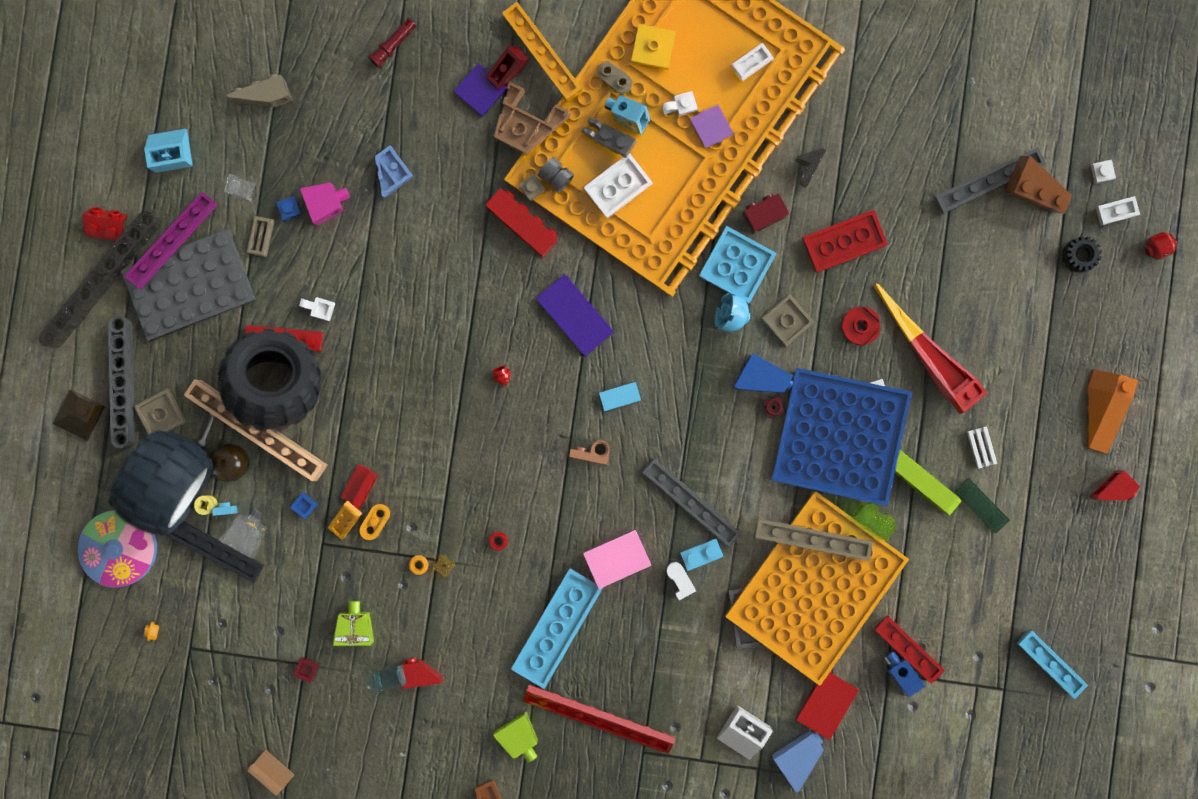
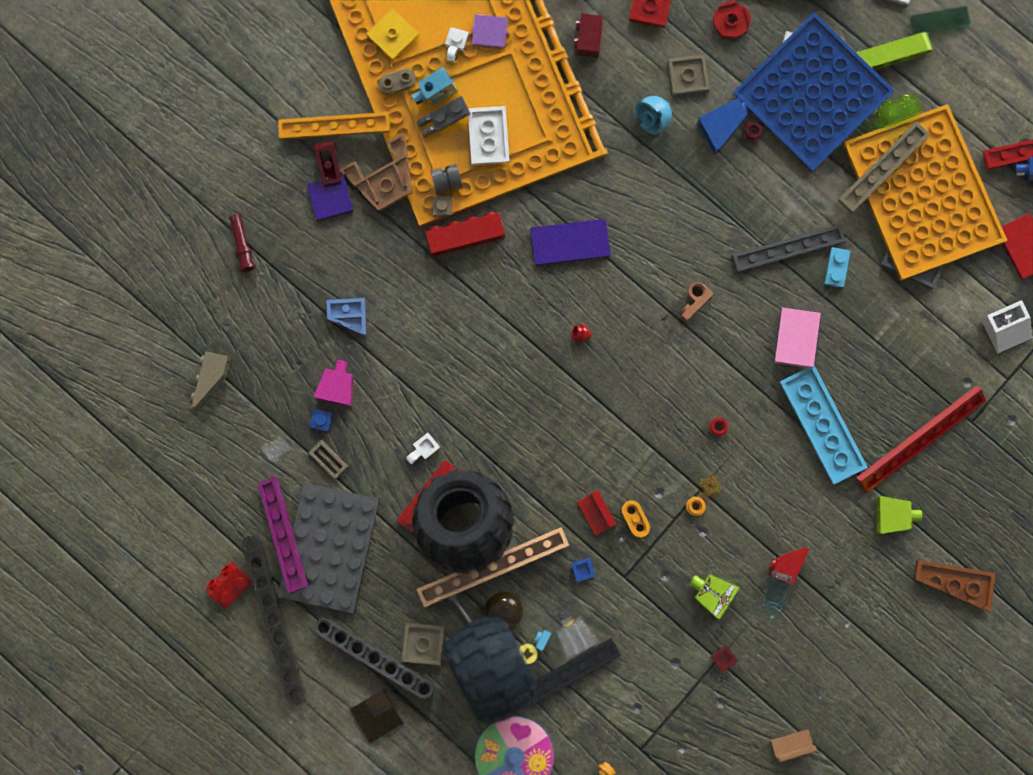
camera: 60 degrees left, 5 degrees down
medium azure slope [144,129,193,173] -> none
light orange plate [328,501,362,540] -> none
medium azure tile [599,382,641,411] -> none
white leg [666,562,696,600] -> none
medium azure plate [699,226,777,304] -> none

